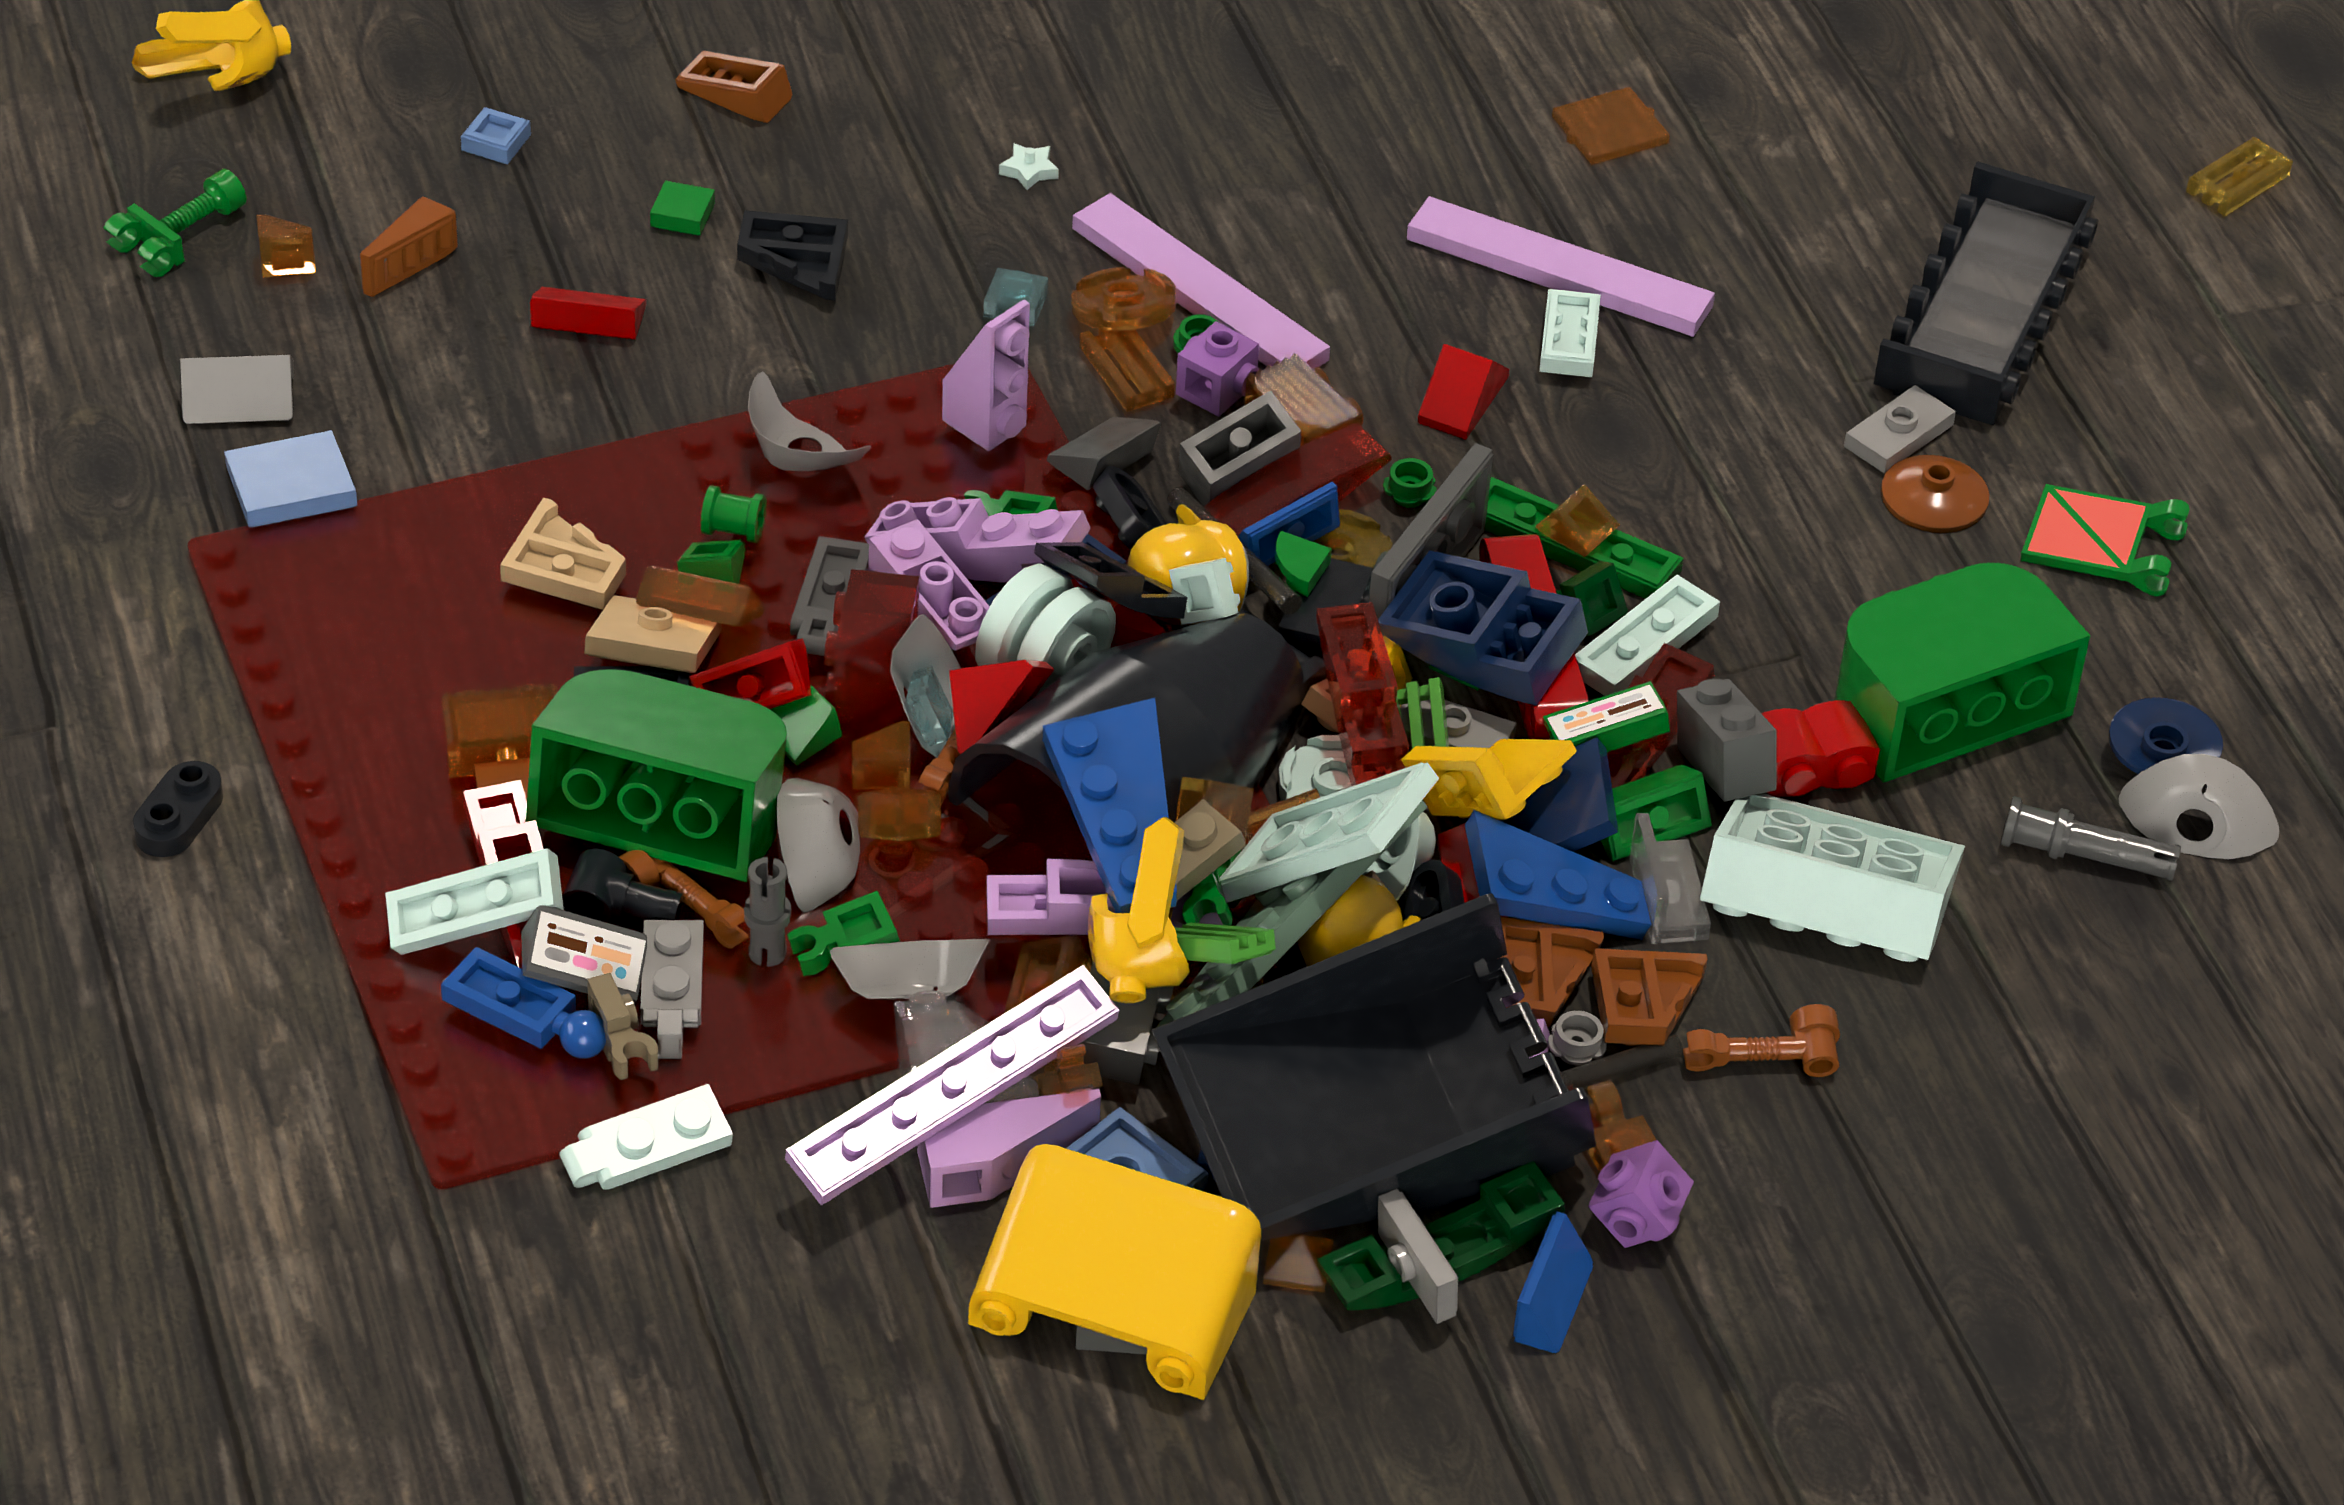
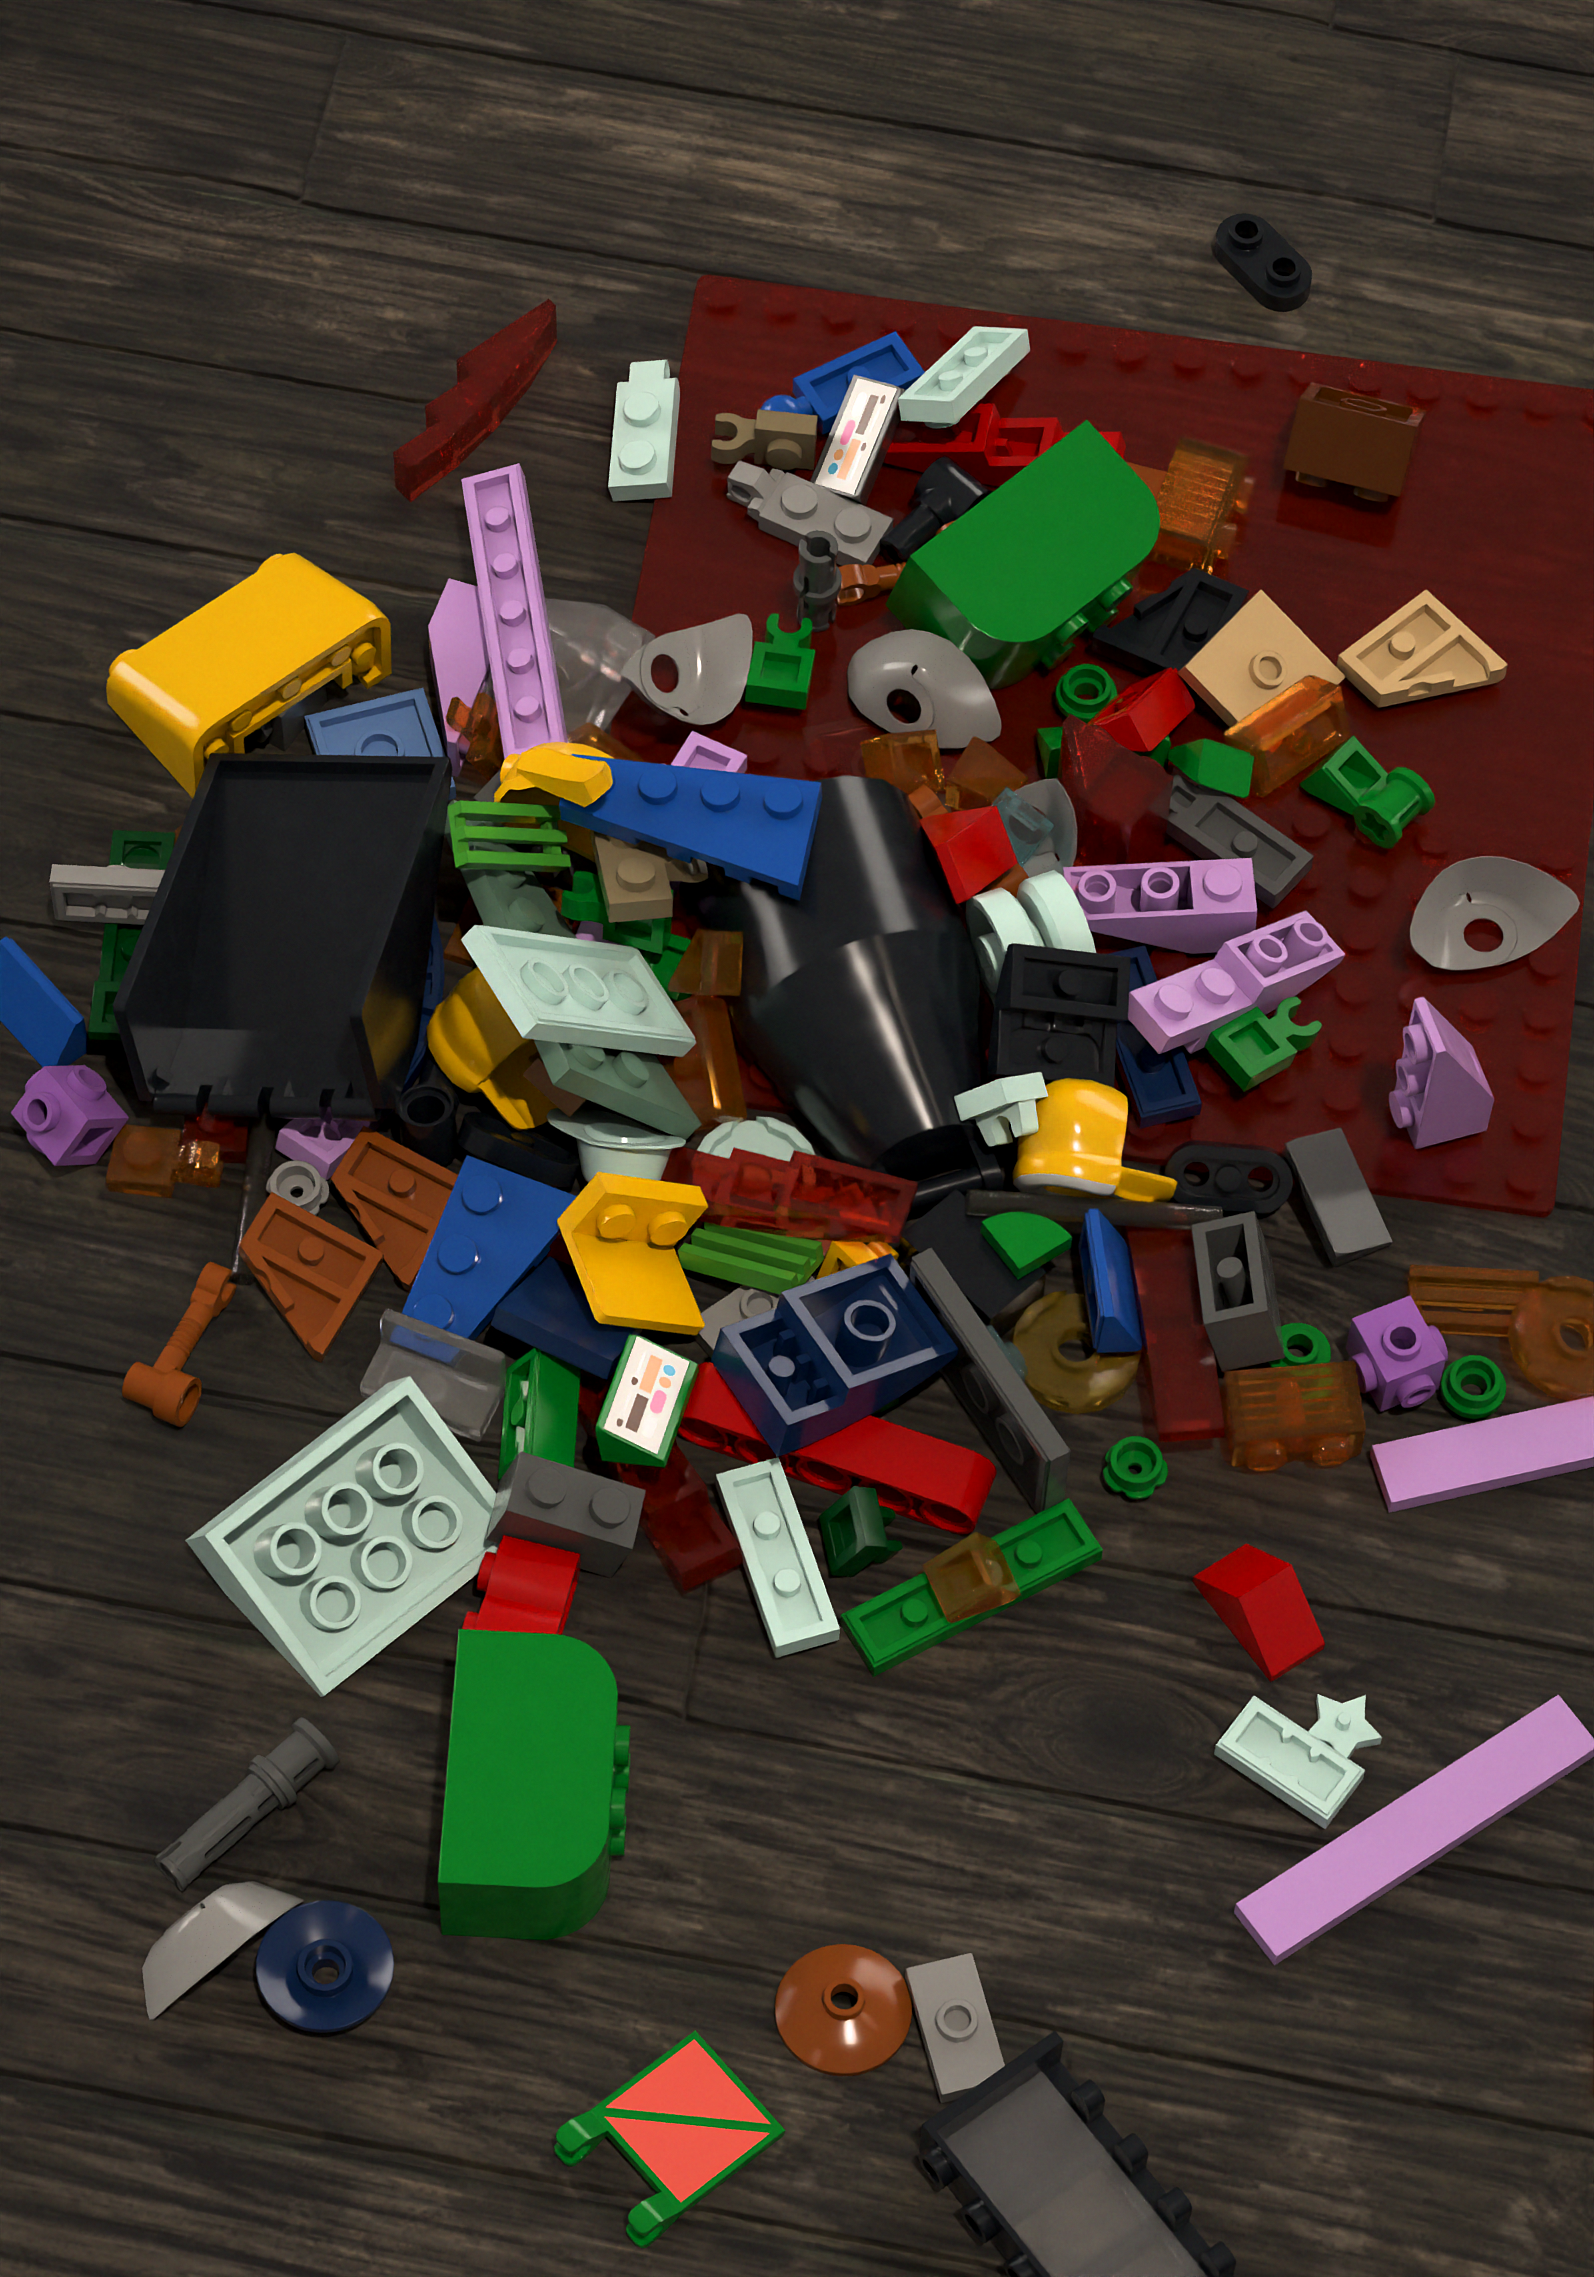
camera: 120 degrees right, 15 degrees up
none -> clear red slope [393,299,557,502]
none -> green slope [1168,738,1254,798]
none -> reddish brown slope [1283,382,1427,502]
none -> light aqua piece [1308,1694,1382,1759]

